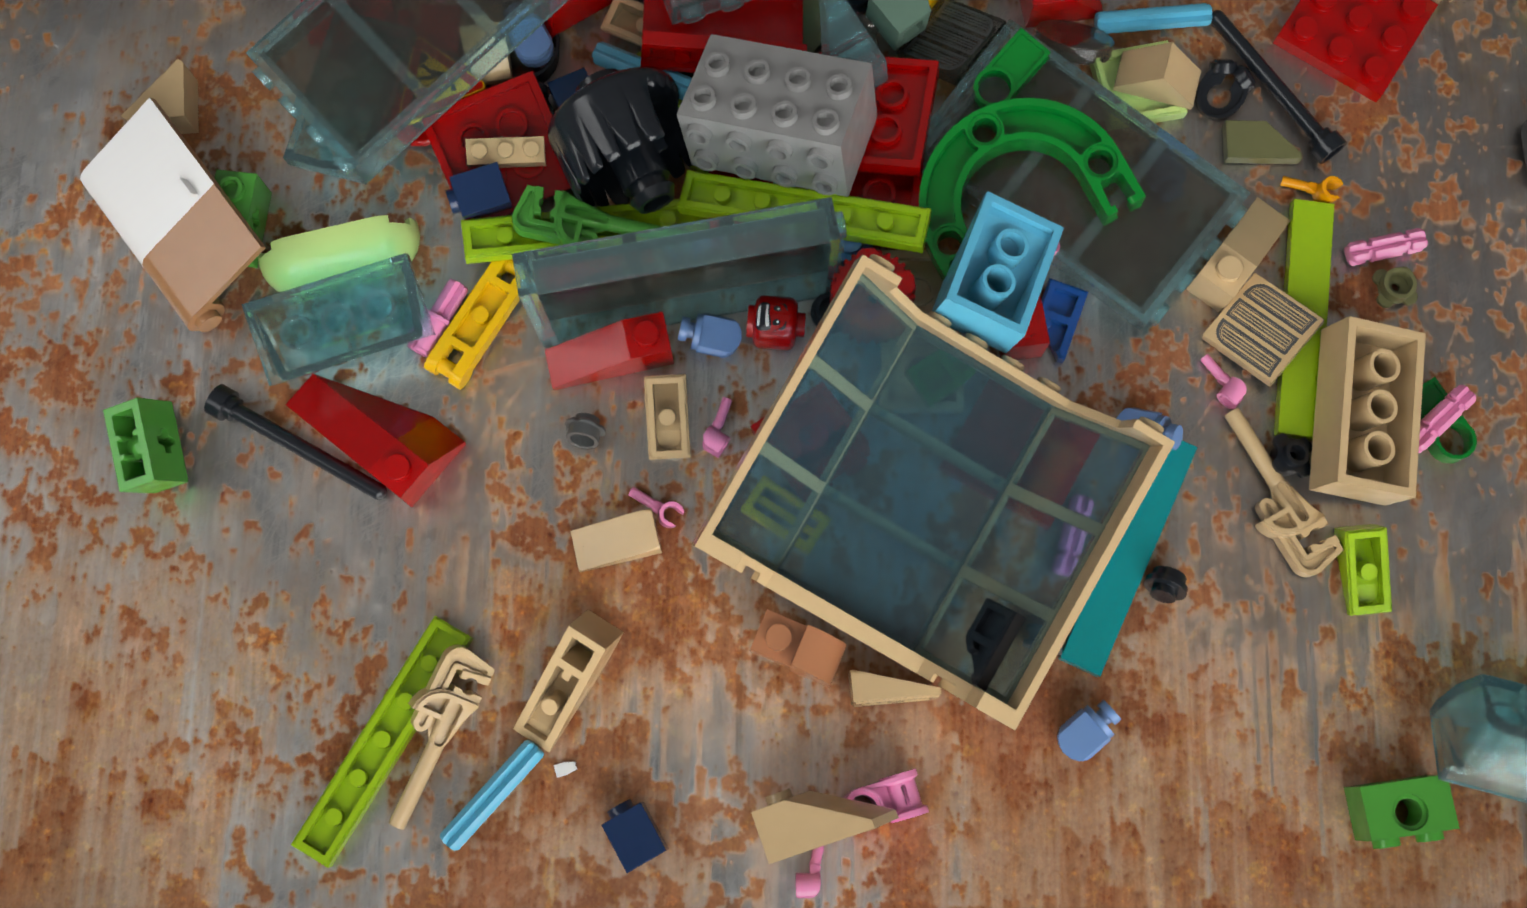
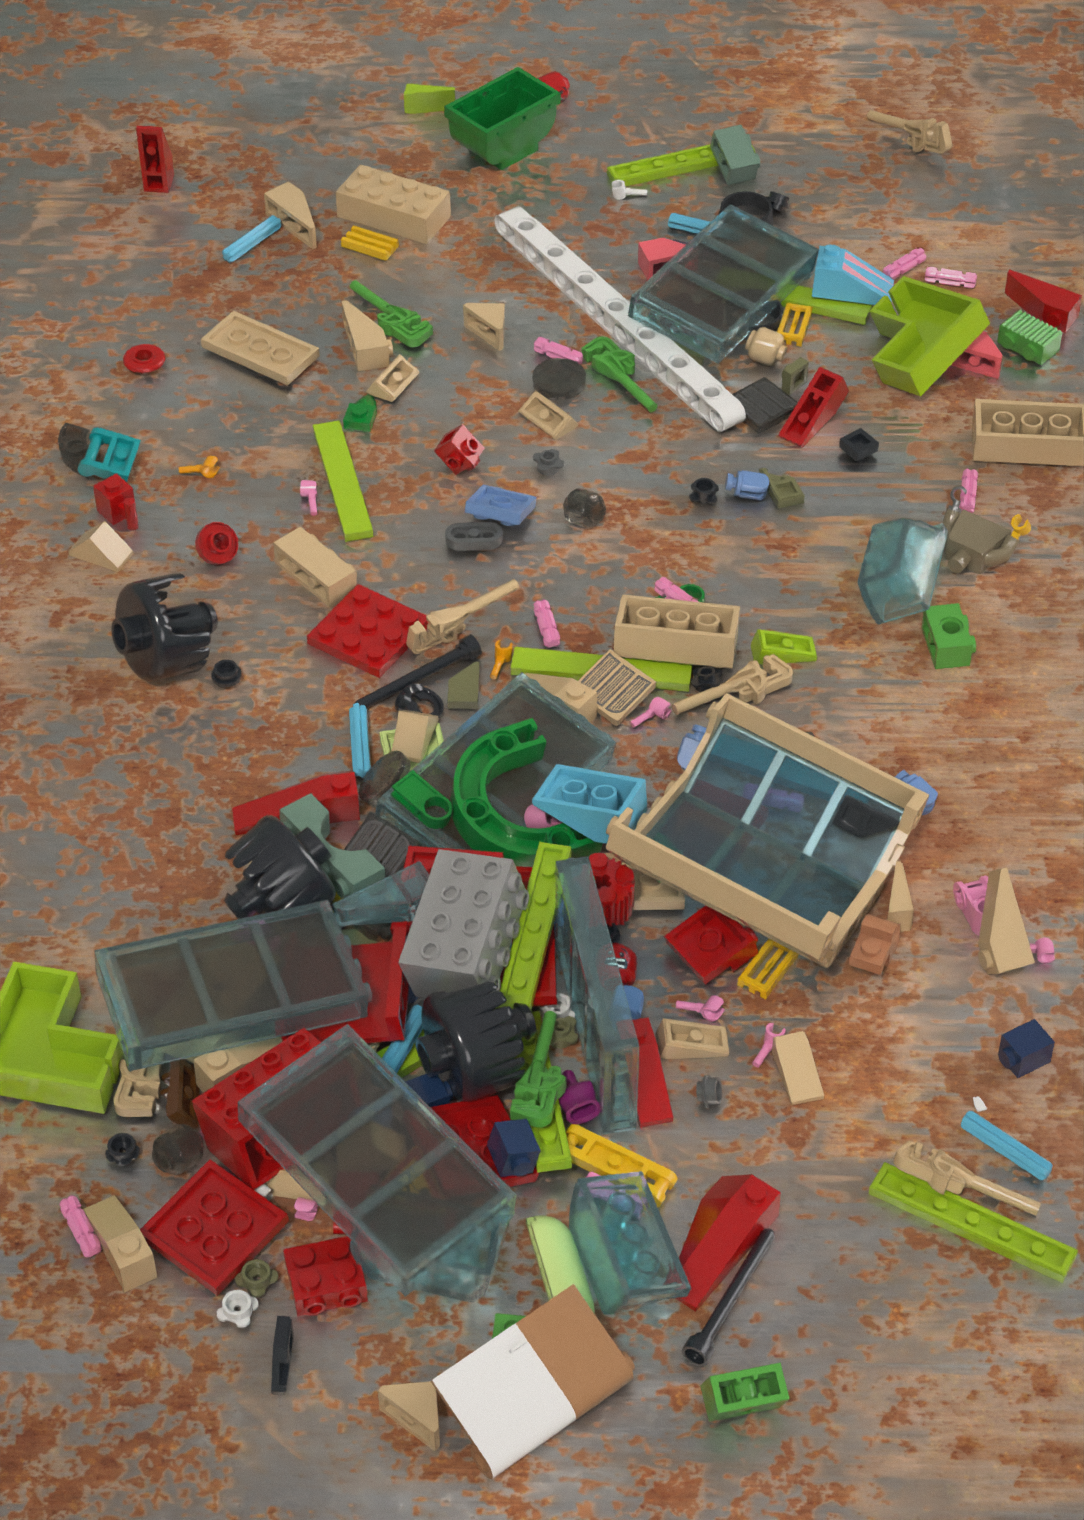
camera: 90 degrees left, 30 degrees down
tan piece [465,136,546,169] -> none
tan slope [513,610,624,752] -> none
olive plate [1372,266,1418,308] -> none
none -> tan piece [406,579,519,654]

